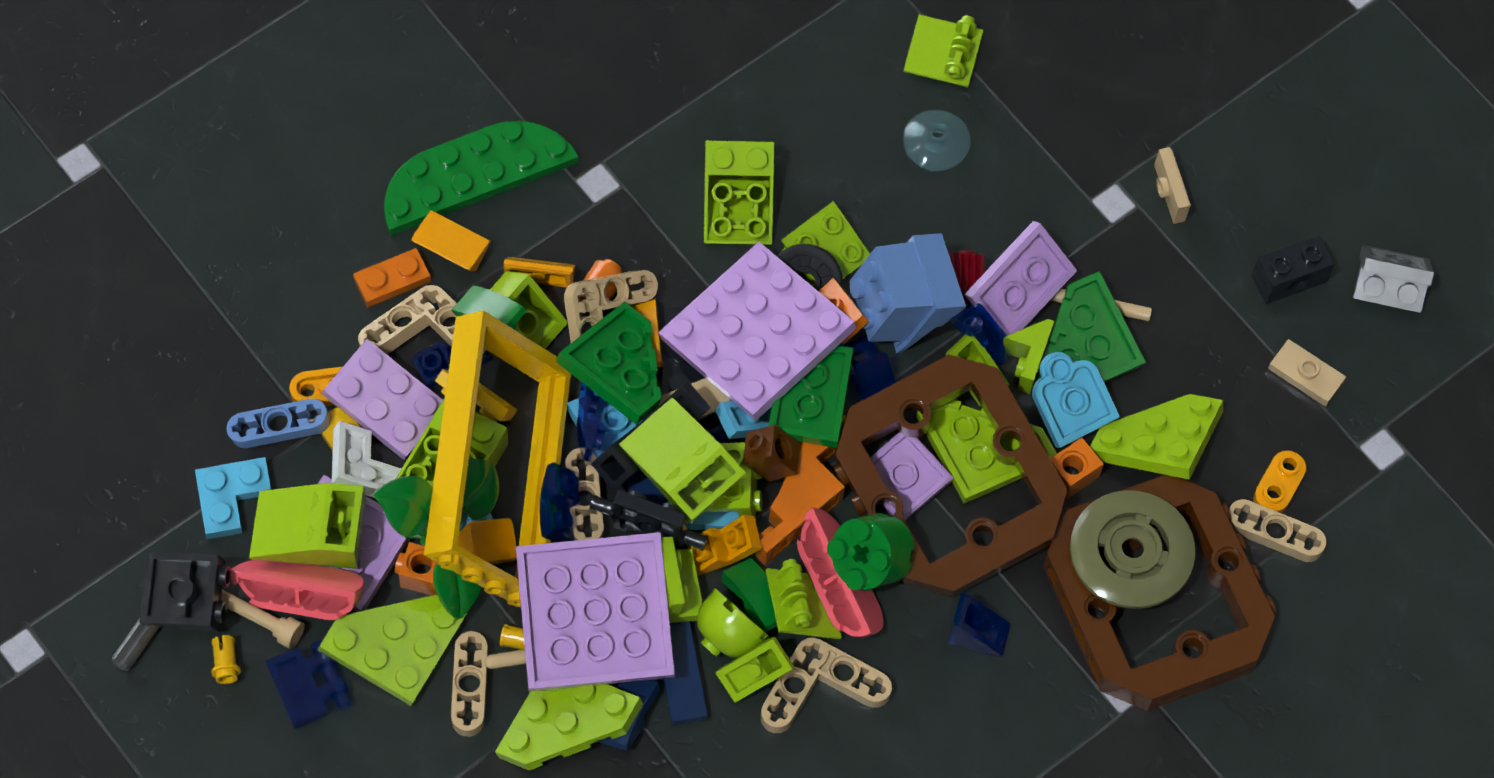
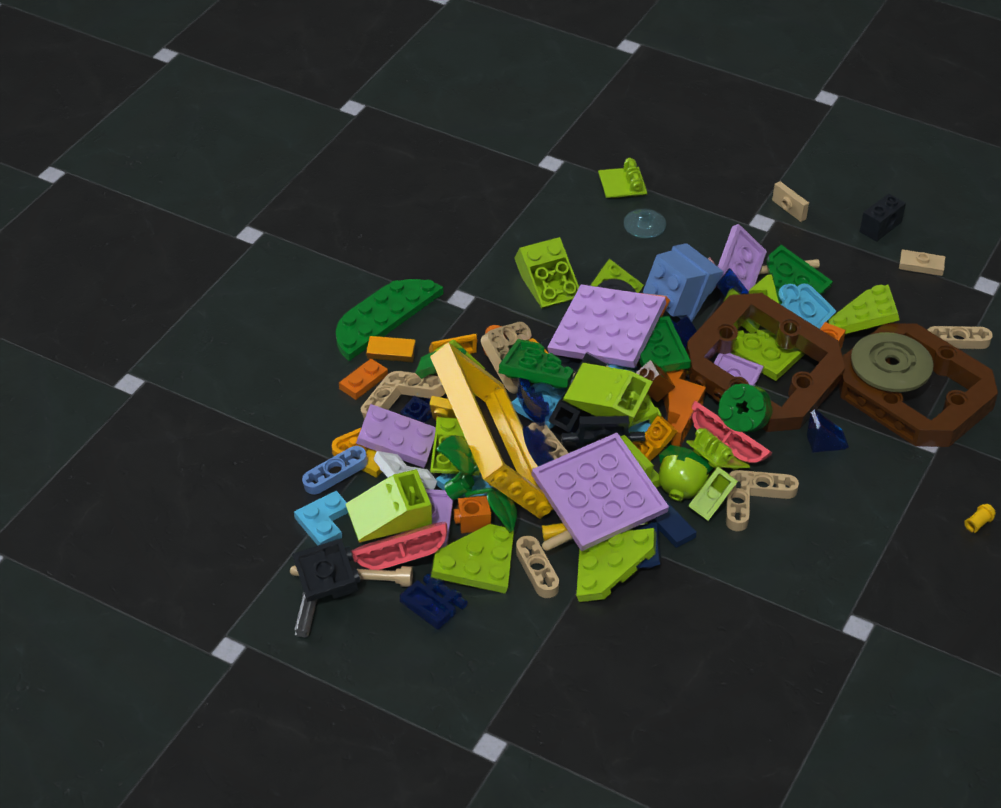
camera: 20 degrees left, 20 degrees down
yellow pin [211,635,241,684] -> none
light orange plate [1253,451,1306,513] -> none
flat silver bracket [1353,244,1434,313] -> none

